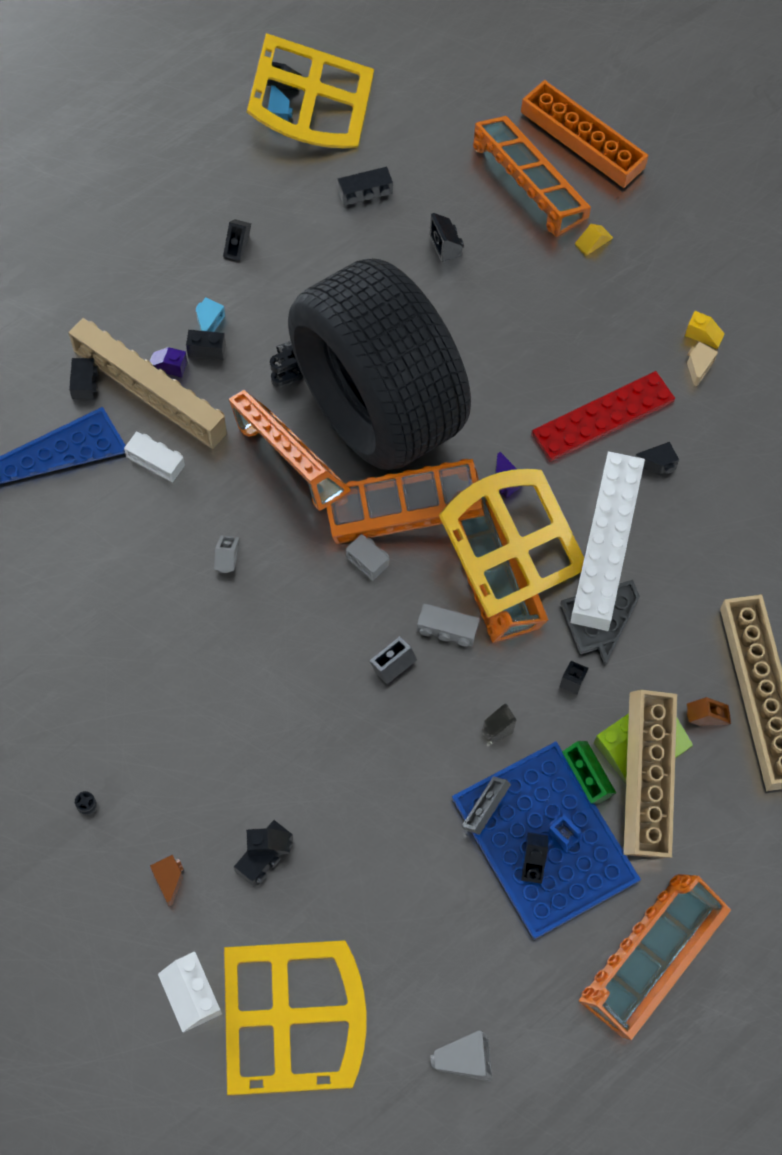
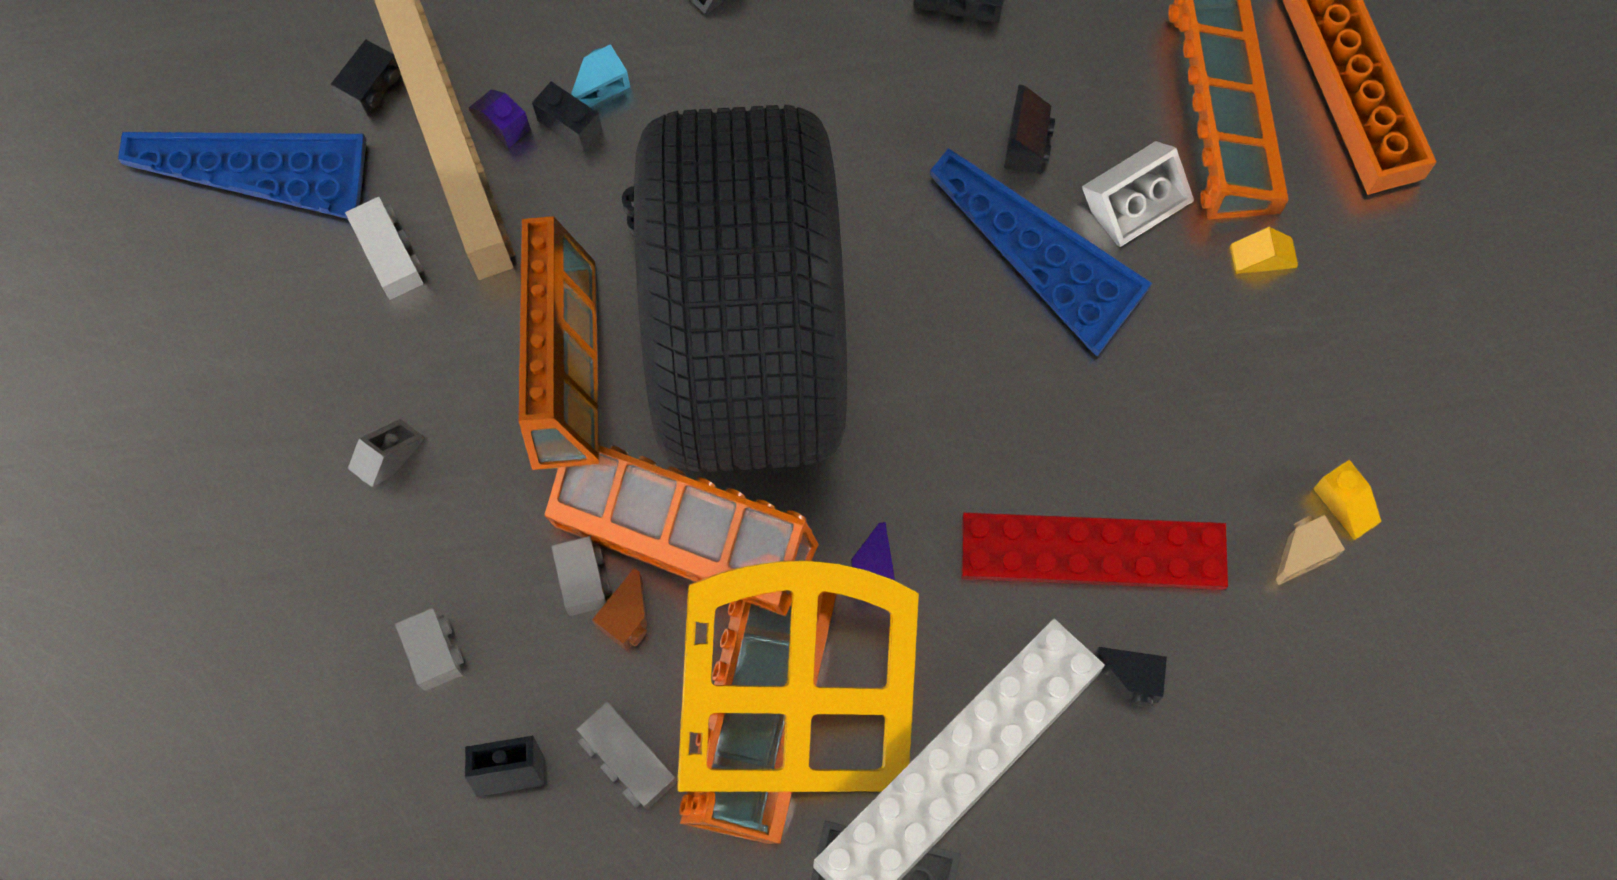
camera: 35 degrees right, 5 degrees up
none -> light grey brick [395,608,464,691]
none -> dark orange slope [592,568,648,651]
none -> blue wing [930,148,1152,356]
none -> white slope [1082,141,1194,247]

